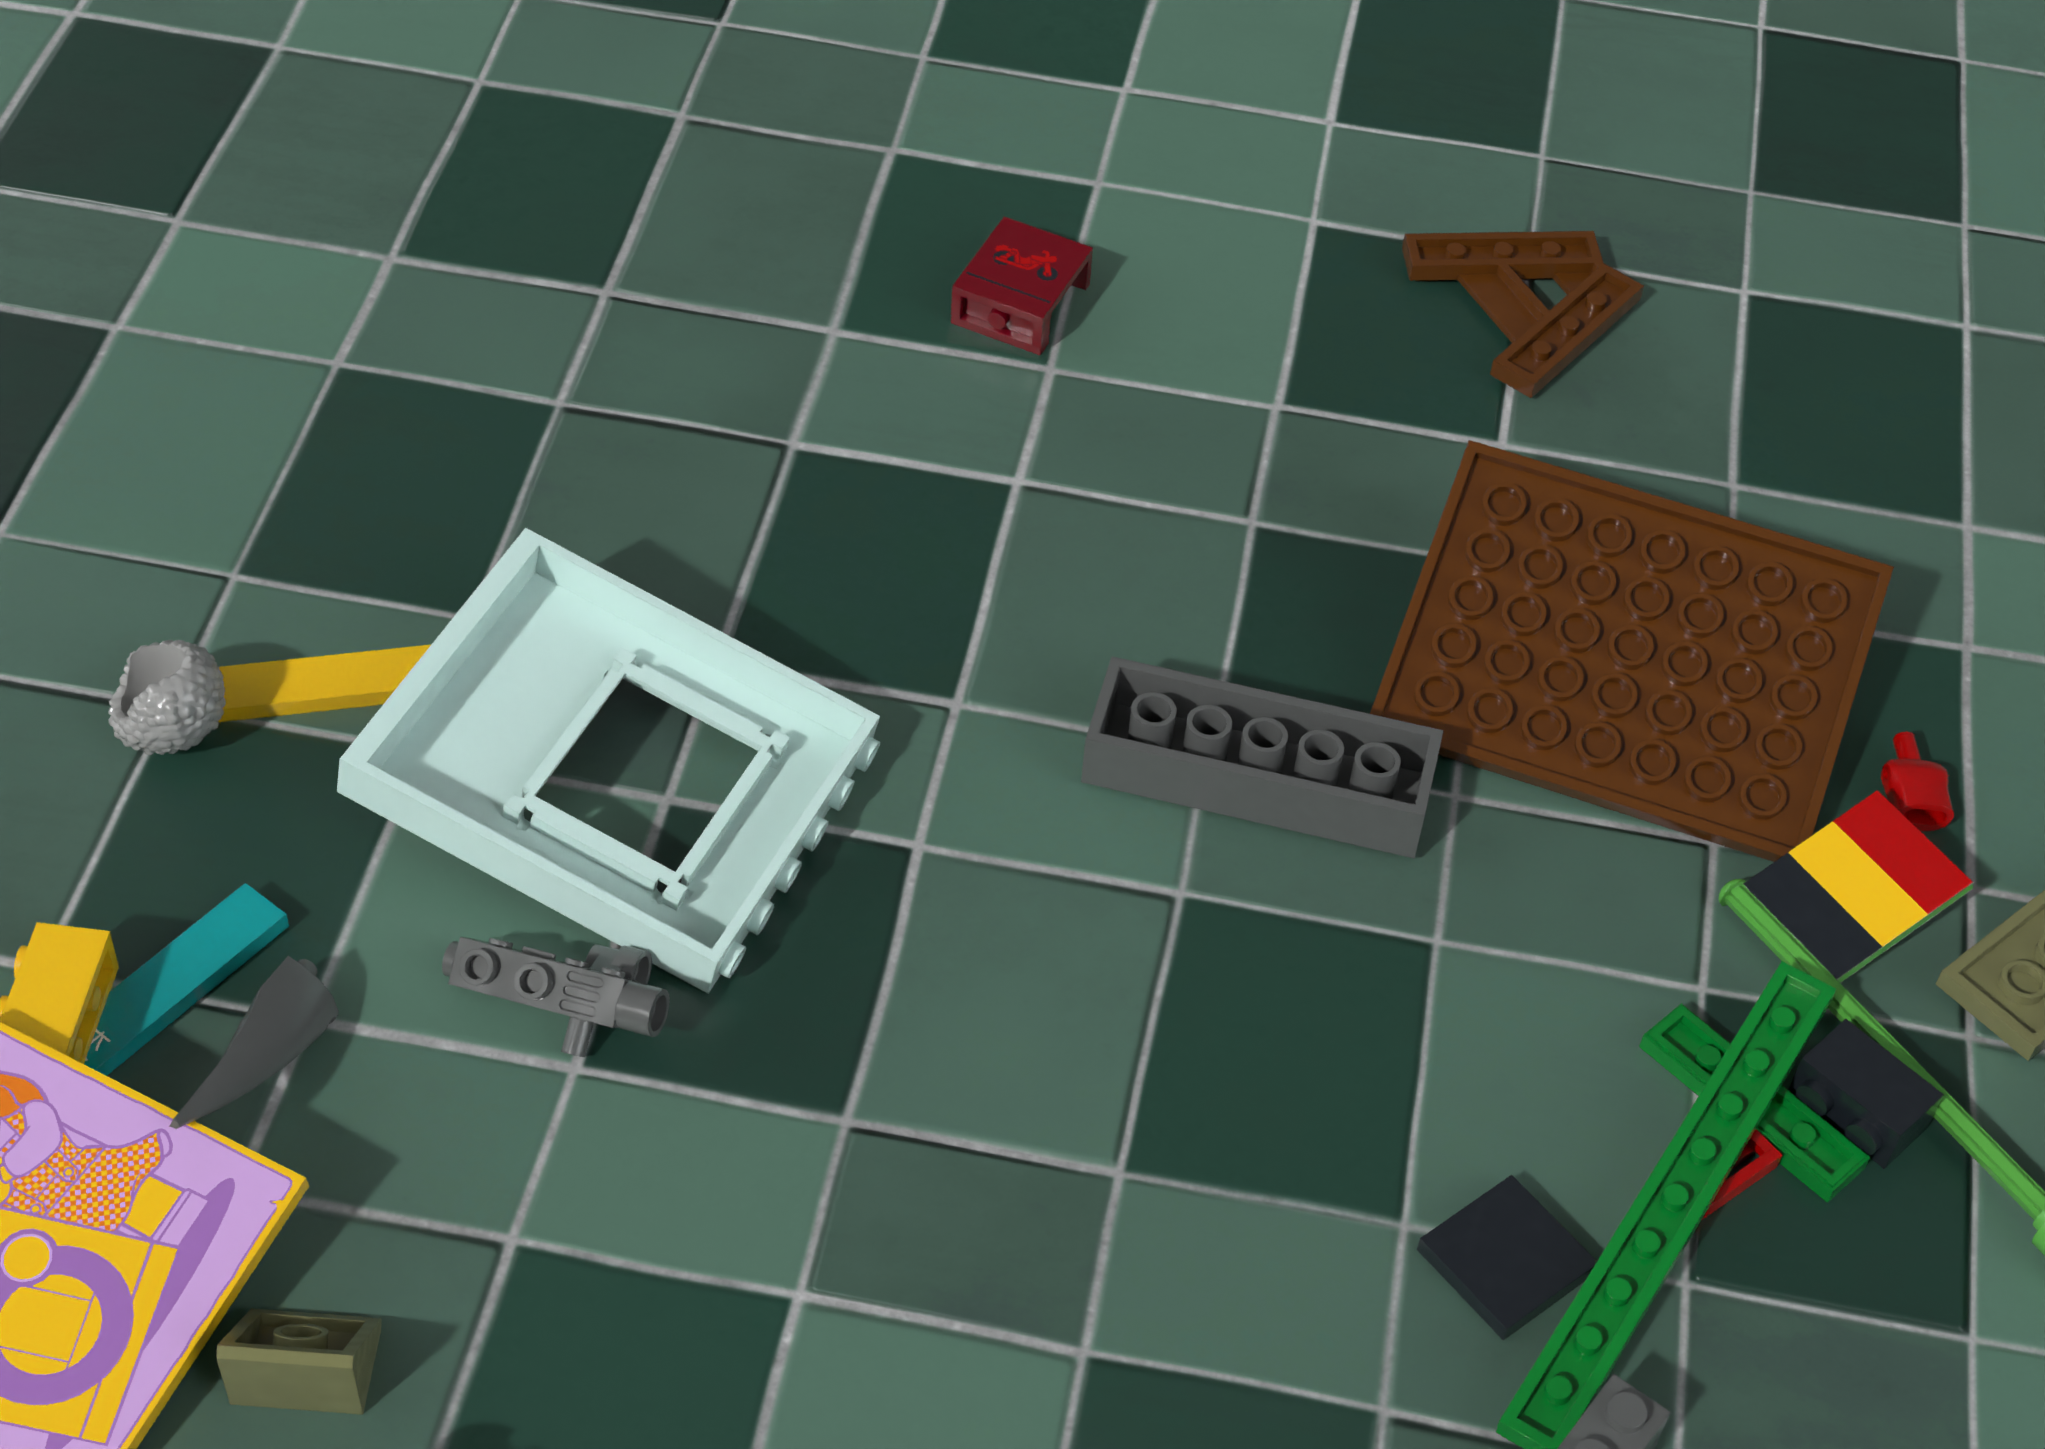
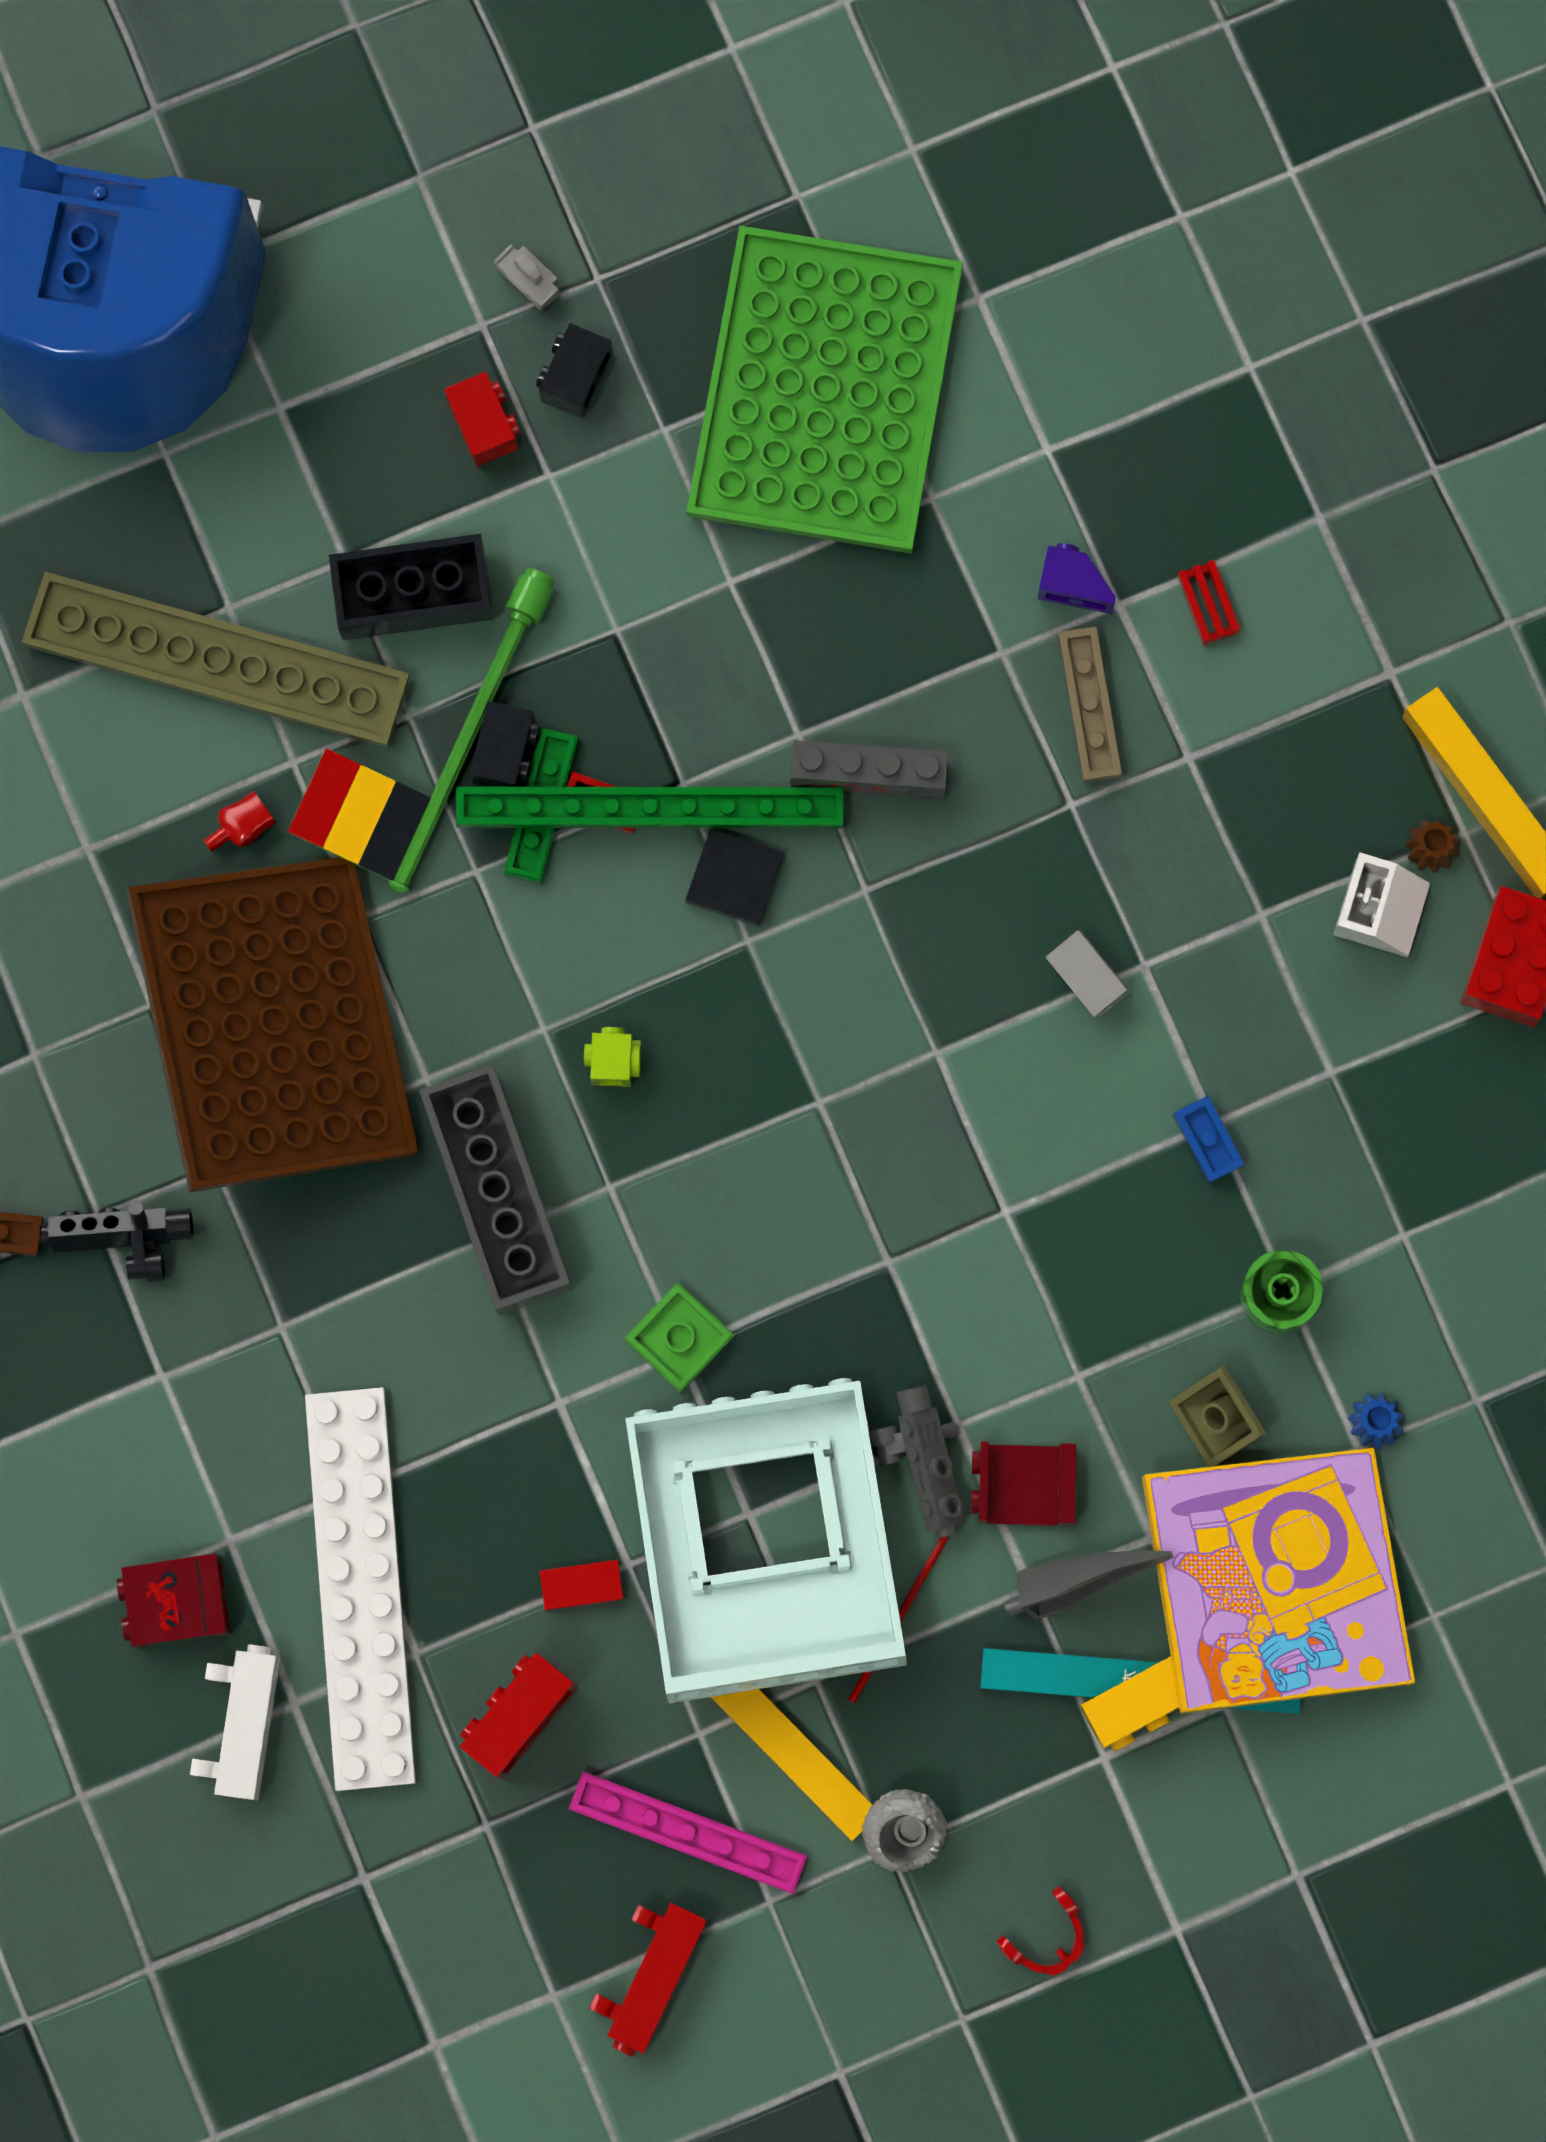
camera: 115 degrees left, 30 degrees up
none -> black piece [41,1201,194,1282]
none -> white brick [190,1645,280,1801]
none -> white plate [305,1387,416,1791]
none -> red brick [459,1652,578,1780]
none -> red tile [539,1560,624,1611]
none -> dark pink tile [569,1772,807,1894]
none -> lime brick [584,1027,641,1087]
none -> red brick [589,1902,708,2057]
none -> bright green tile [624,1282,735,1393]
none -> red piece [848,1536,949,1703]
none -> dark red panel [971,1441,1076,1527]

